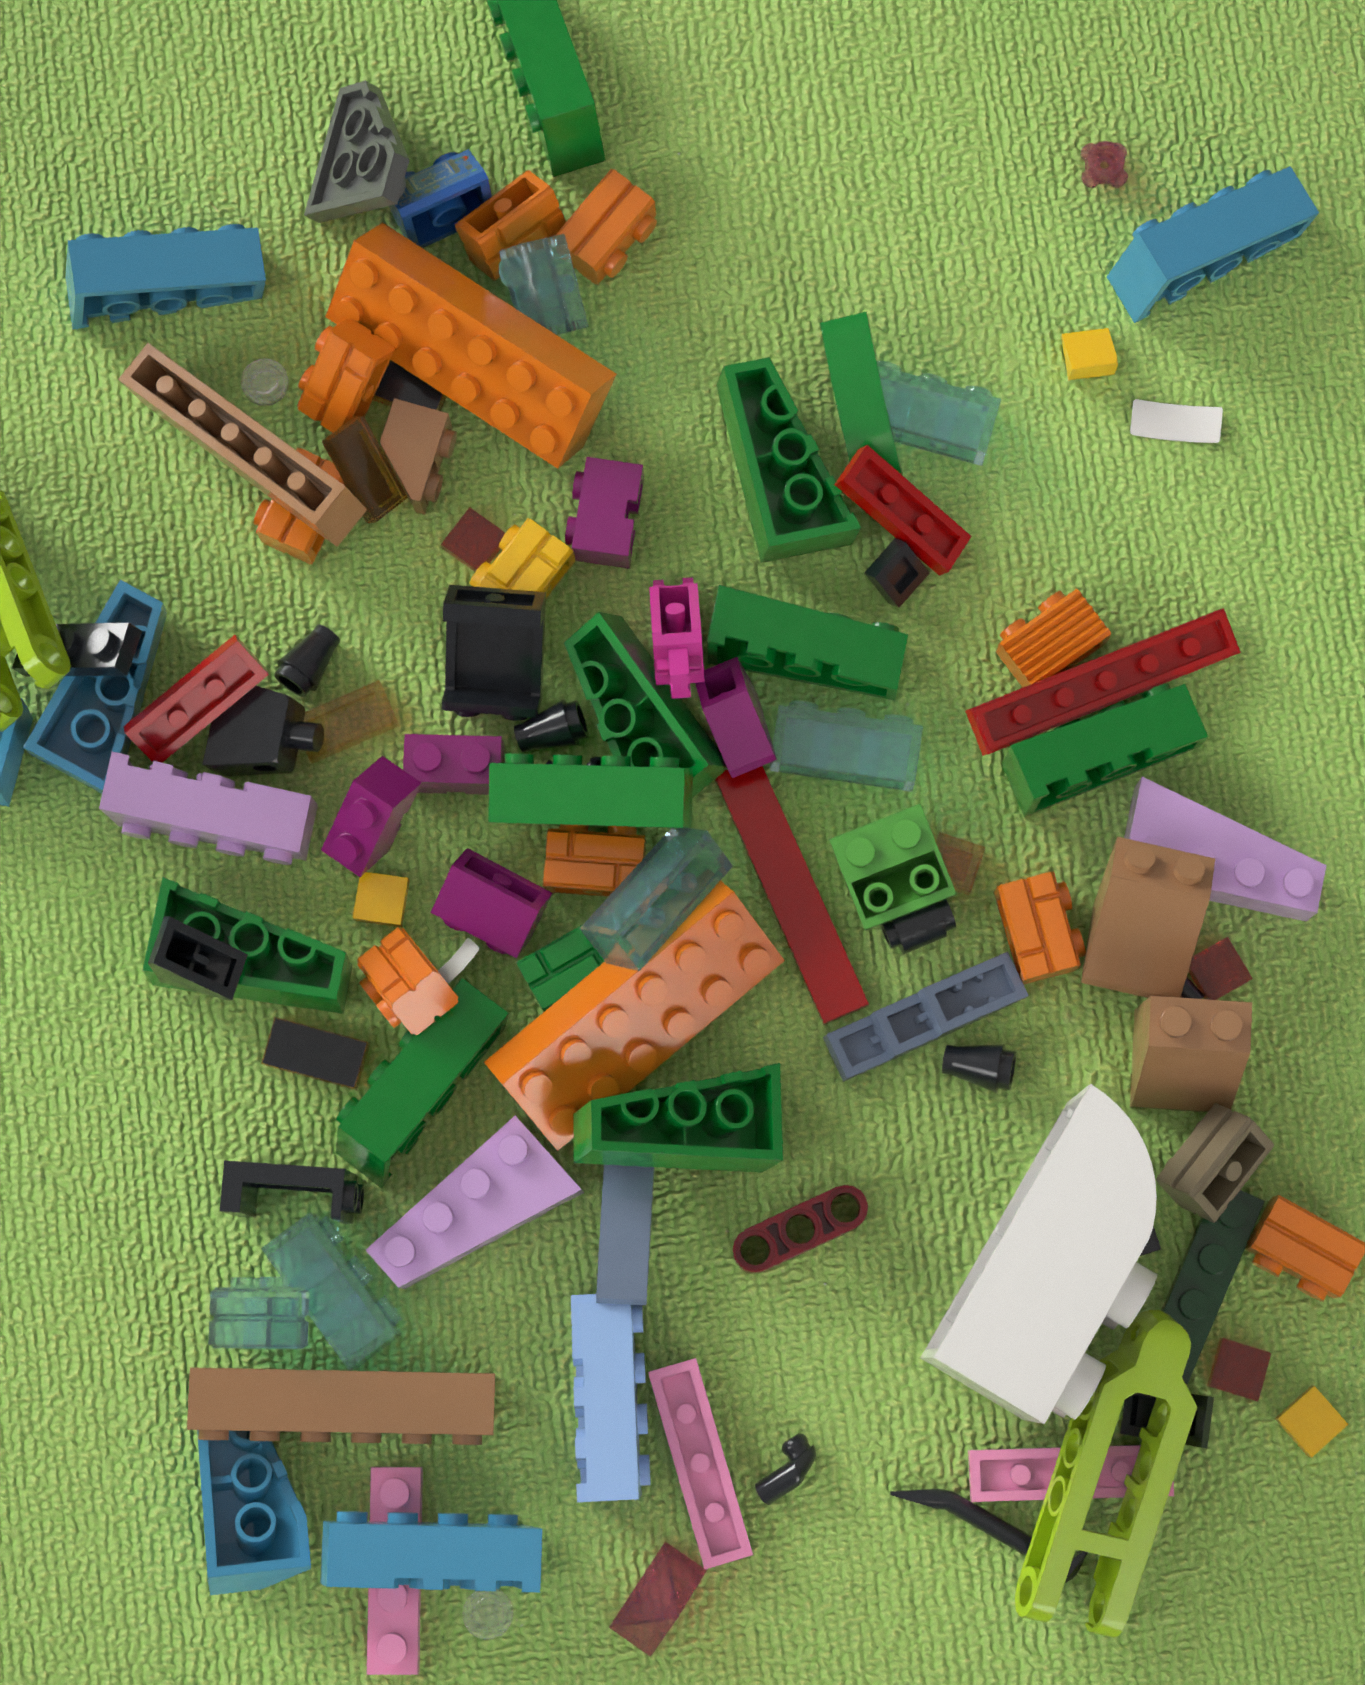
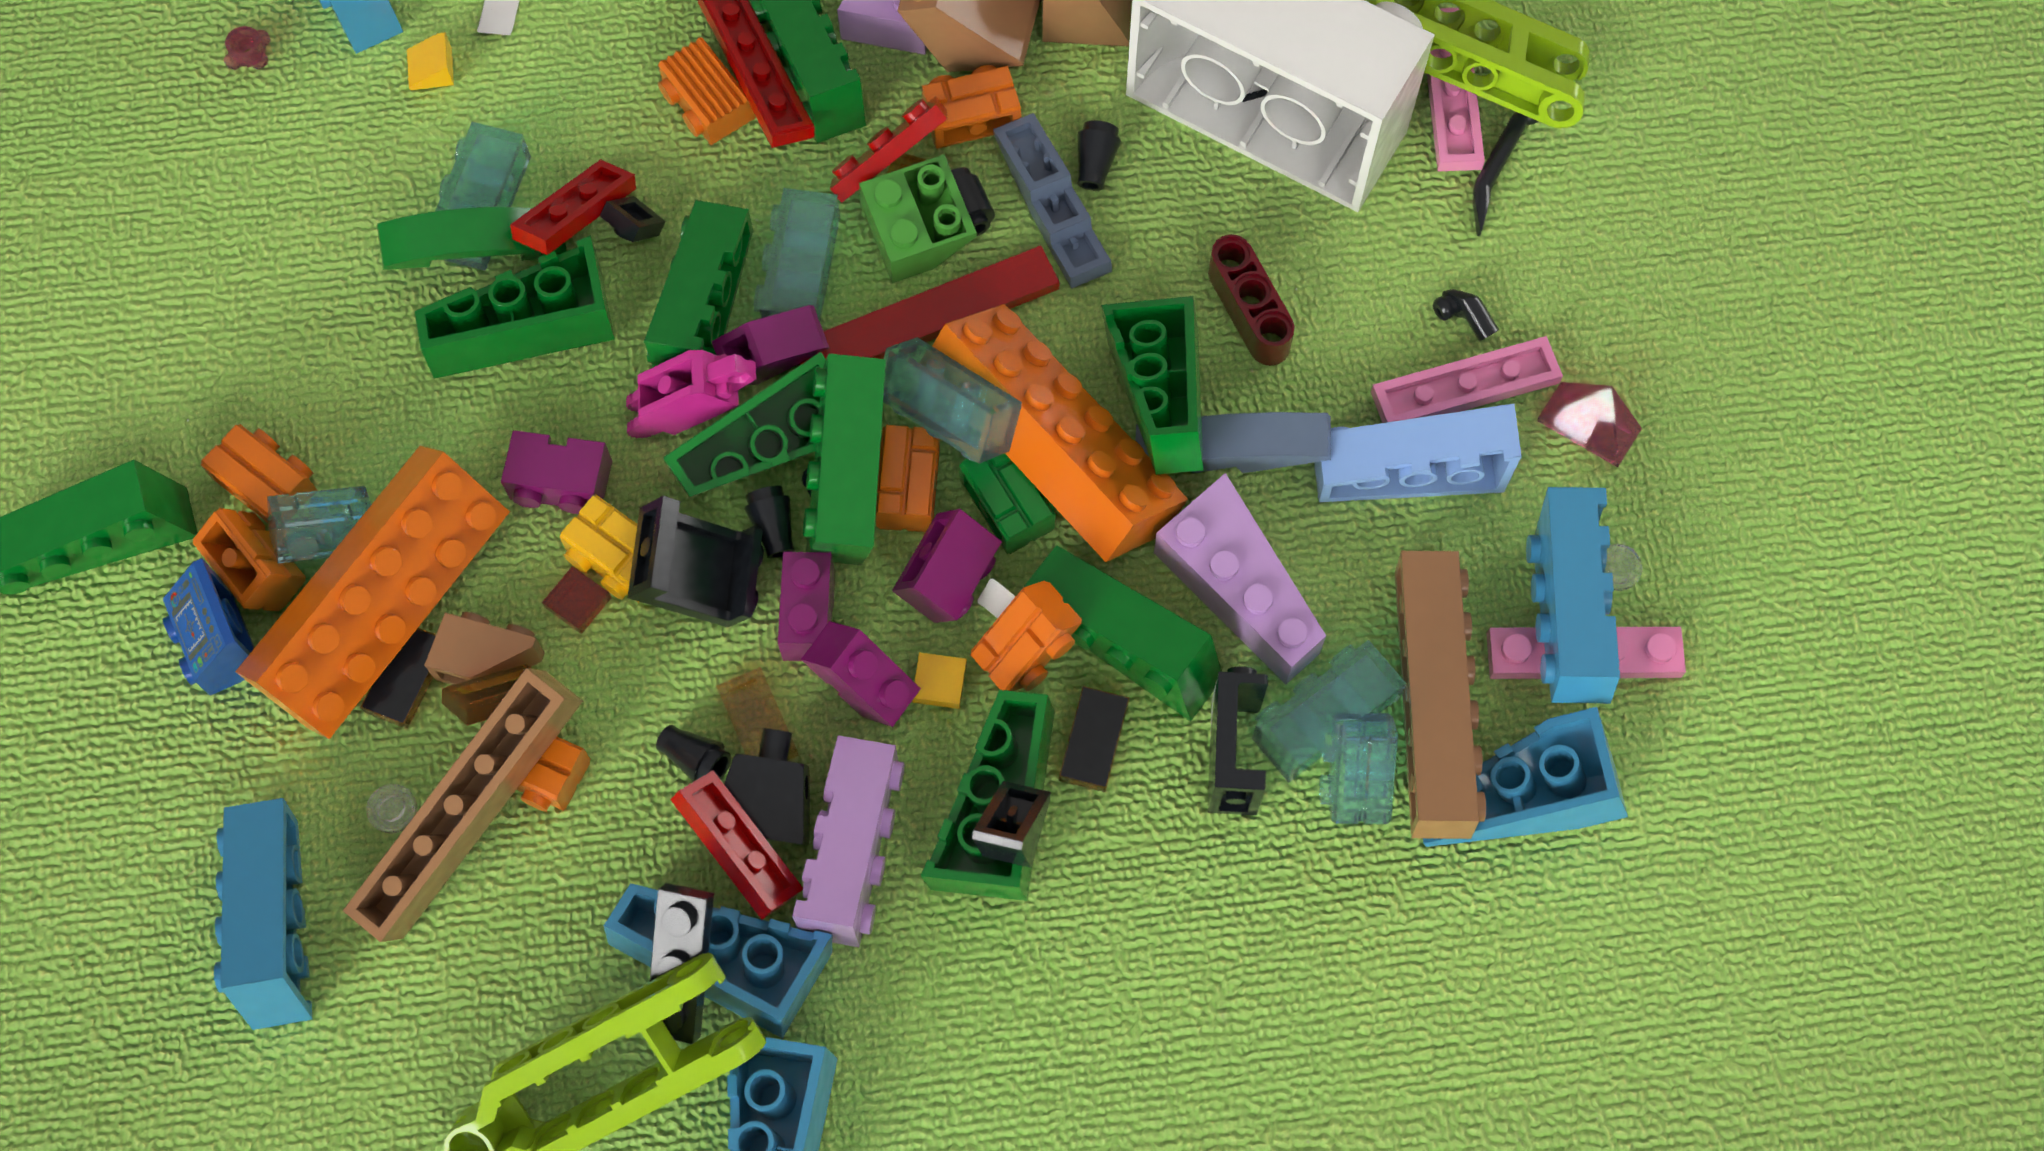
camera: 95 degrees left, 10 degrees down
orange brick [297,319,395,433] -> none
dark grey plate [304,80,409,223] -> none
none -> red plate [830,96,947,203]

